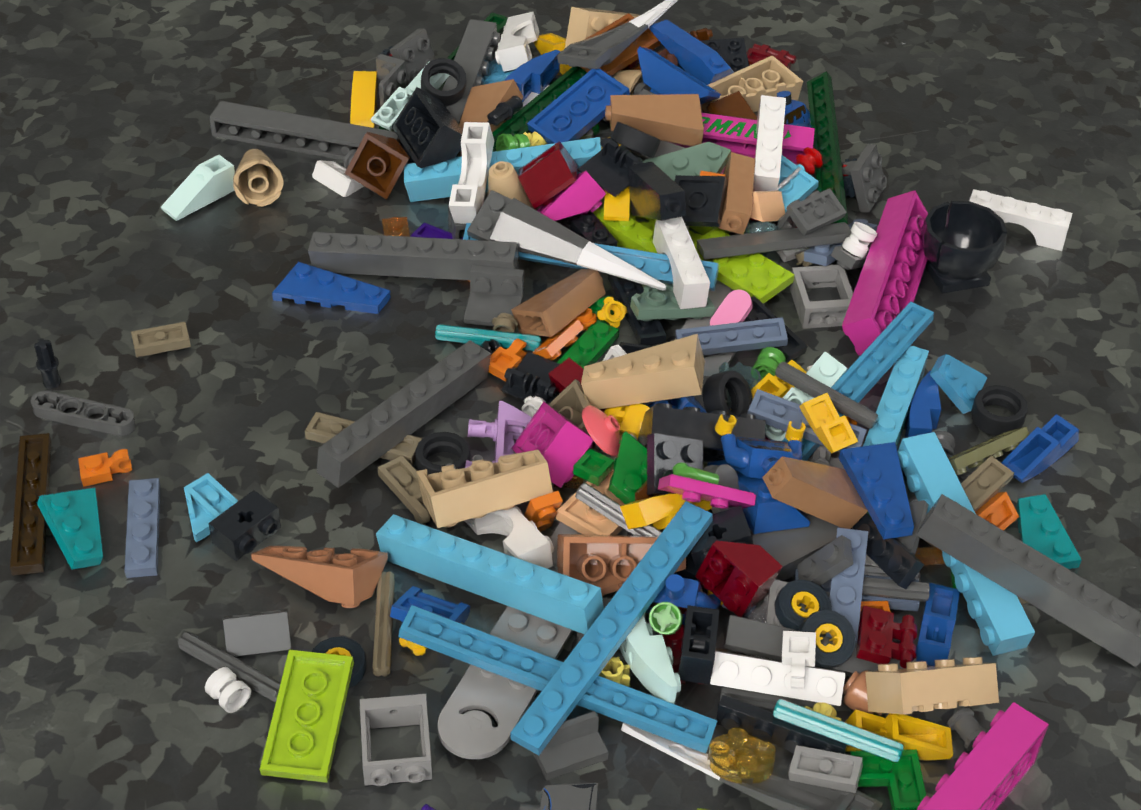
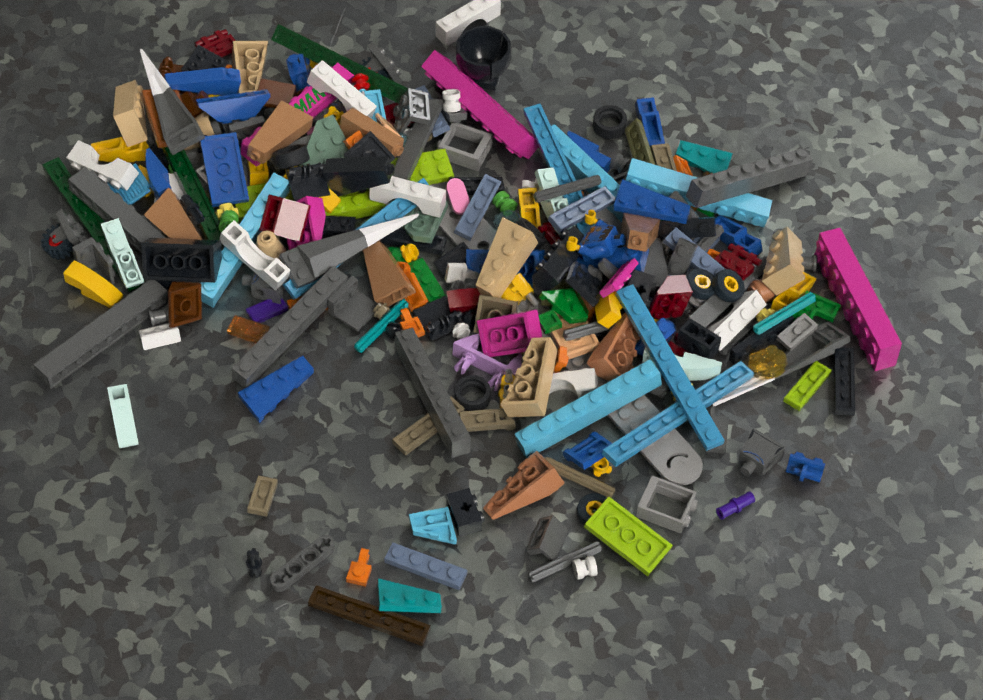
camera: 60 degrees left, 10 degrees up
tan cone [233,149,283,207] -> none
black tyre [421,58,466,106] -> none
coral dish [582,405,621,457] -> none
bright green wheel [649,602,683,635] -> none
bright green arm [673,462,719,485] -> none
white plate [782,631,816,689] -> none
yellow slope [799,393,858,453] -> none
dark azure wing [930,354,987,414] -> none

